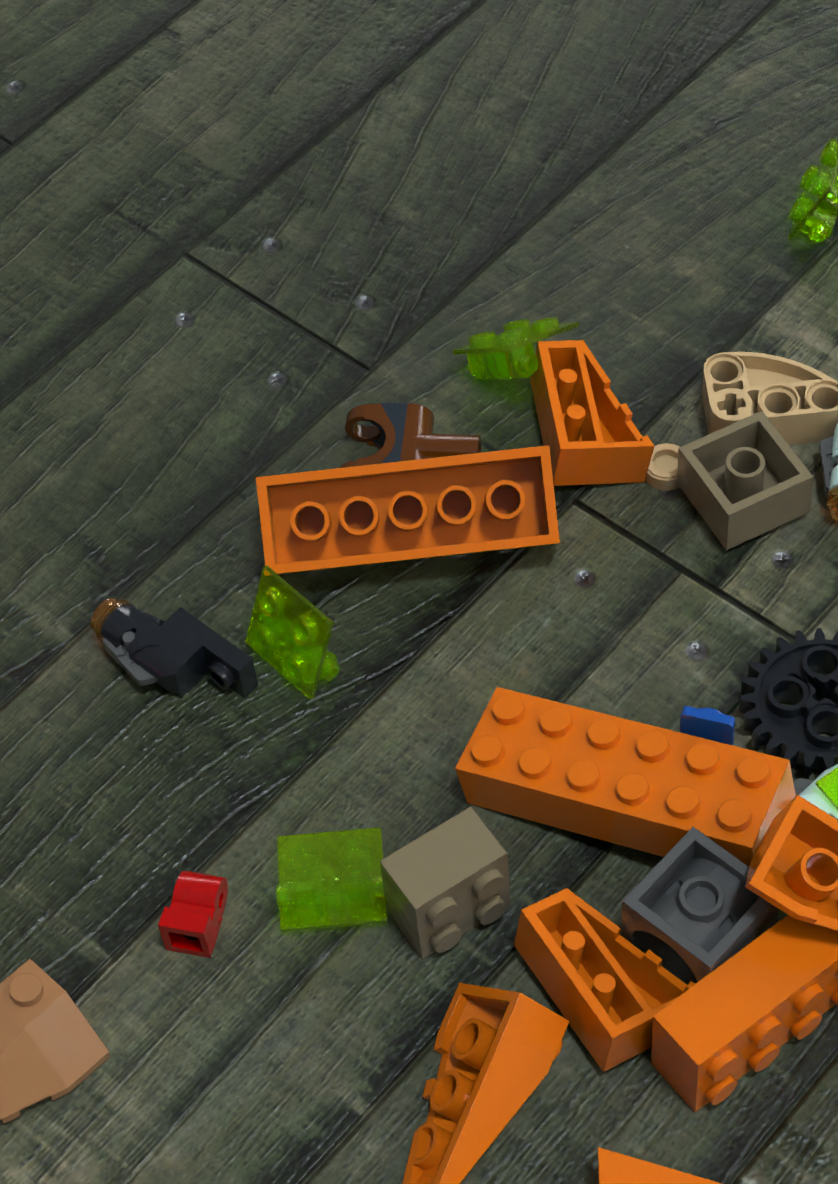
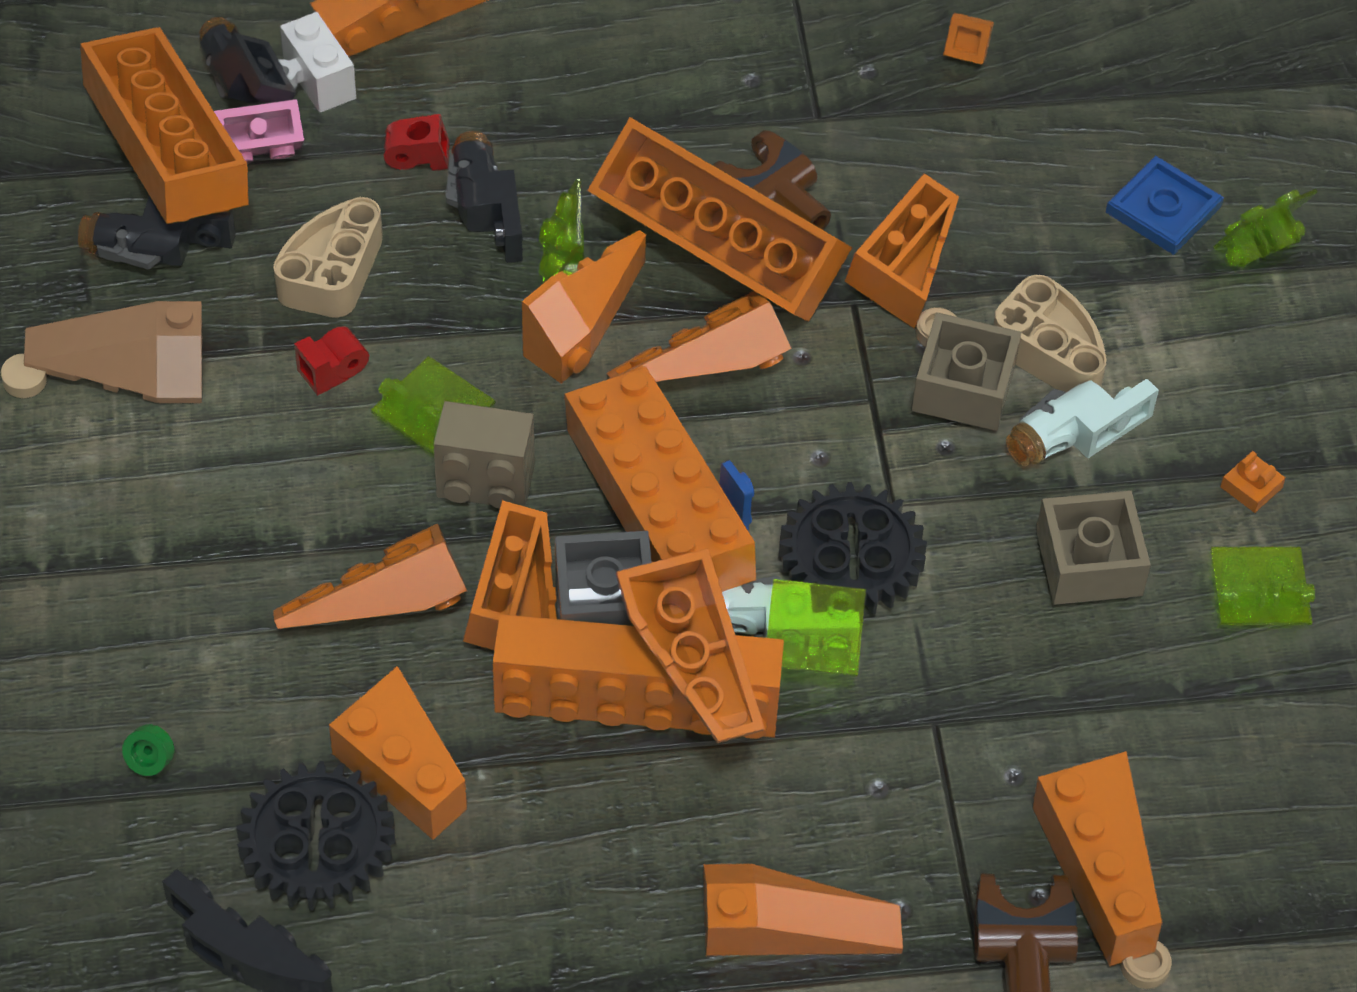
camera: 35 degrees right, 0 degrees up
clear neon green hinge [452,316,579,380] -> none
none -> tan beam [273,197,383,318]
none -> red leg [384,114,450,171]
none -> orange wedge [522,230,646,384]
none -> orange wedge [606,291,792,382]
none -> orange tile [944,13,994,65]
none -> blue tile [1105,156,1224,255]

